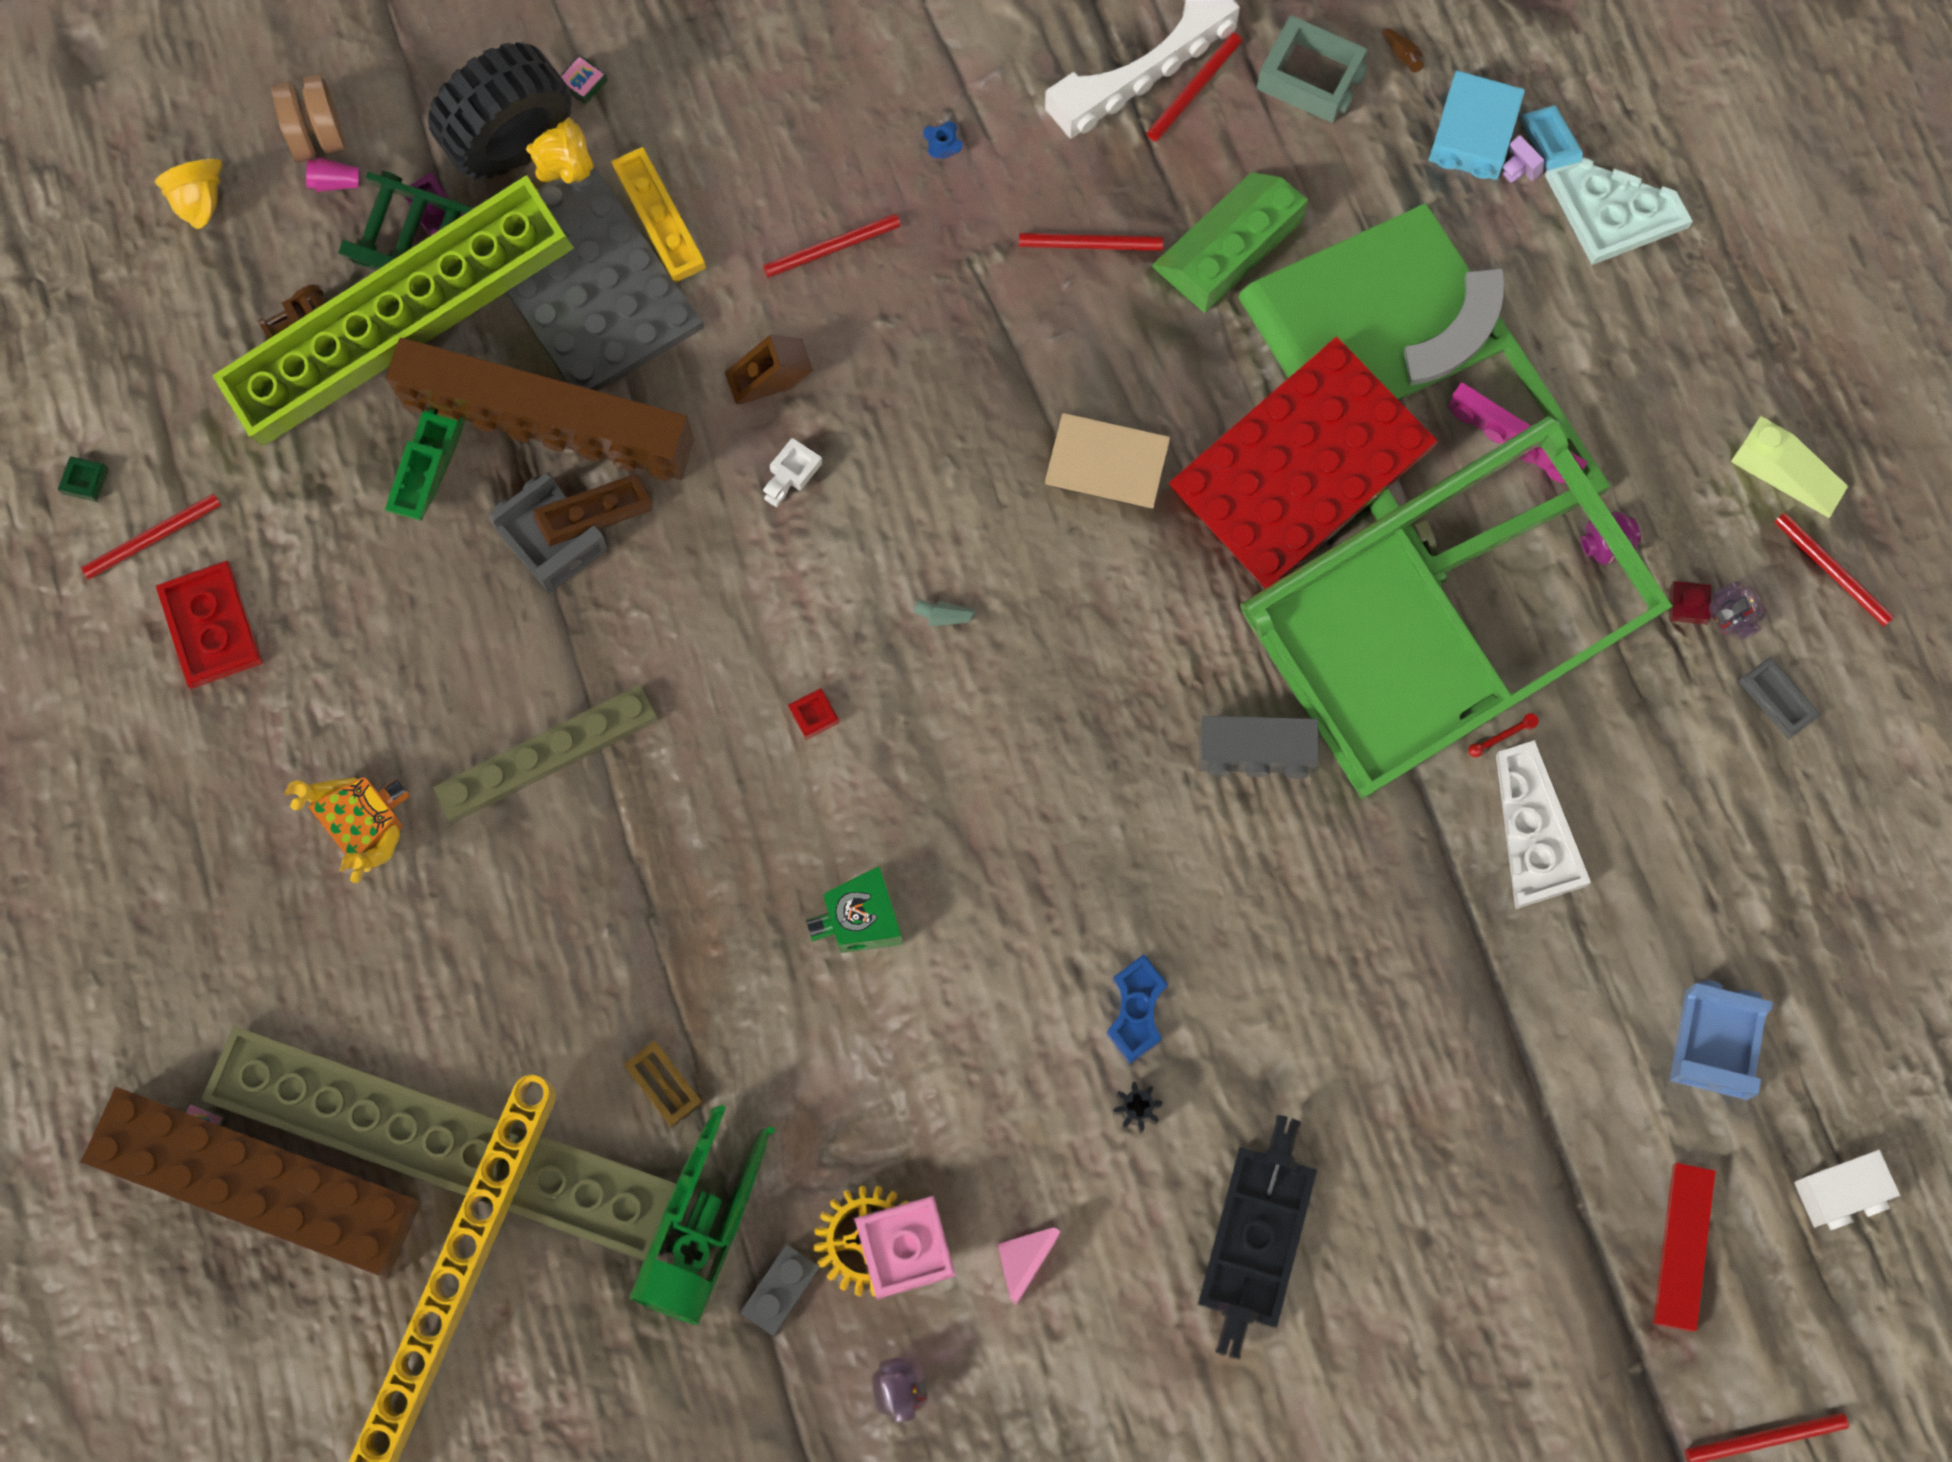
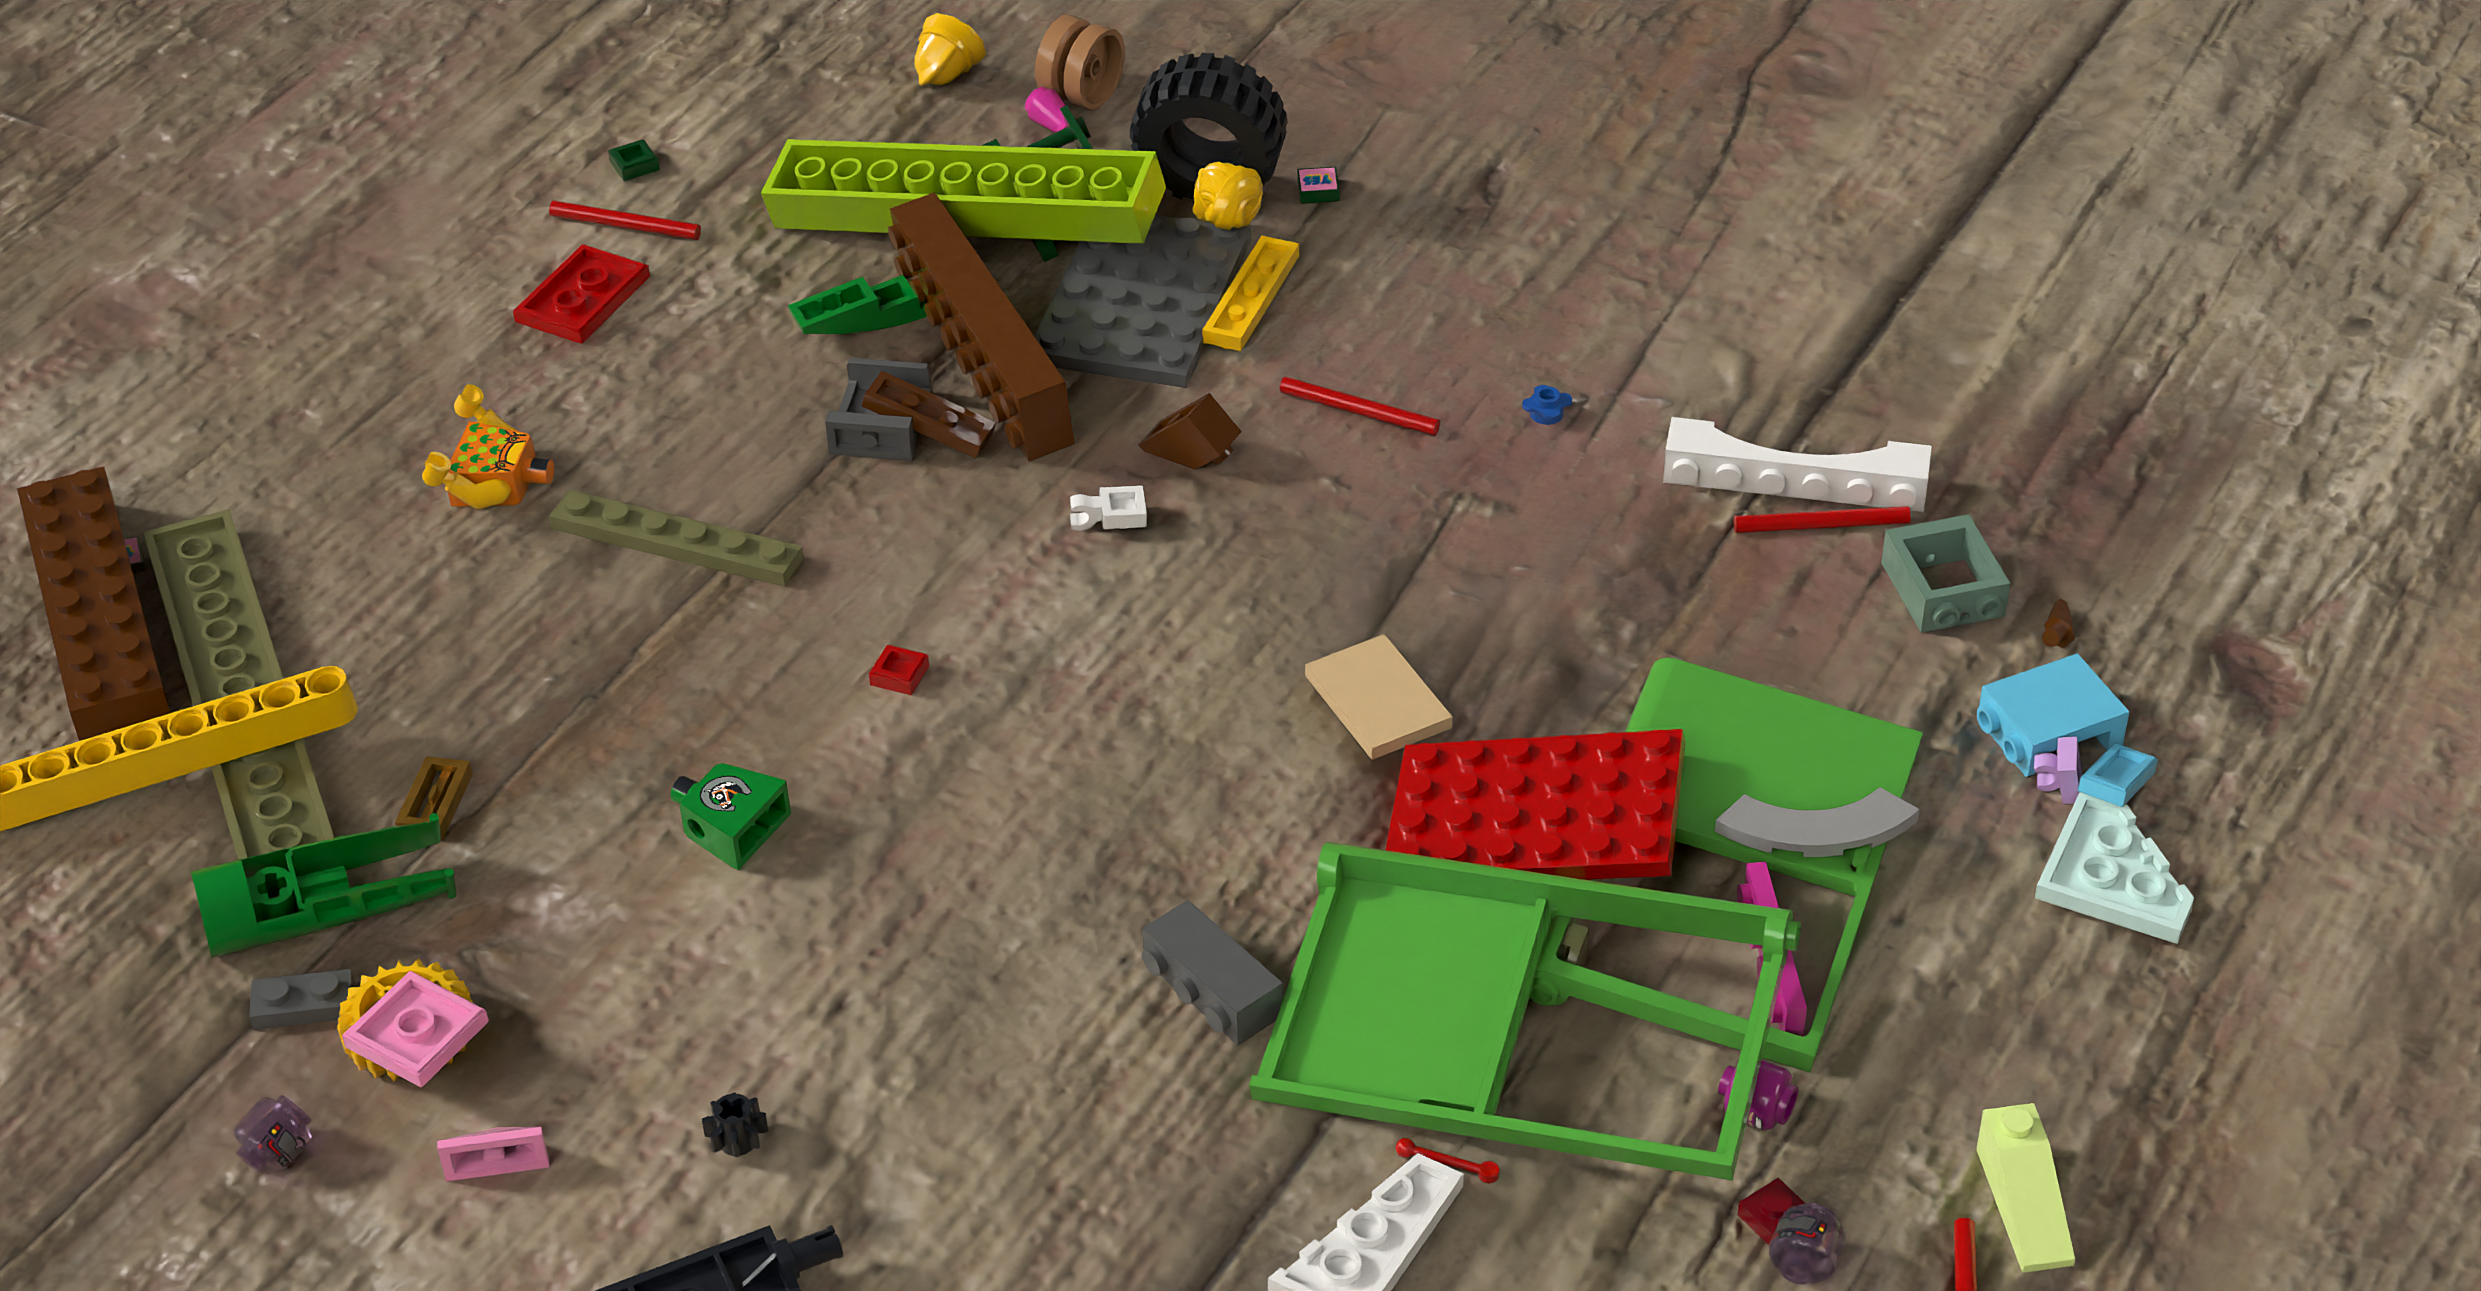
camera: 50 degrees right, 30 degrees down
sand green bar [914,599,977,626] -> none
red bar [1019,233,1163,251] -> none
blue tile [1106,954,1168,1065] -> none
bright green slope [1153,172,1308,313] -> none

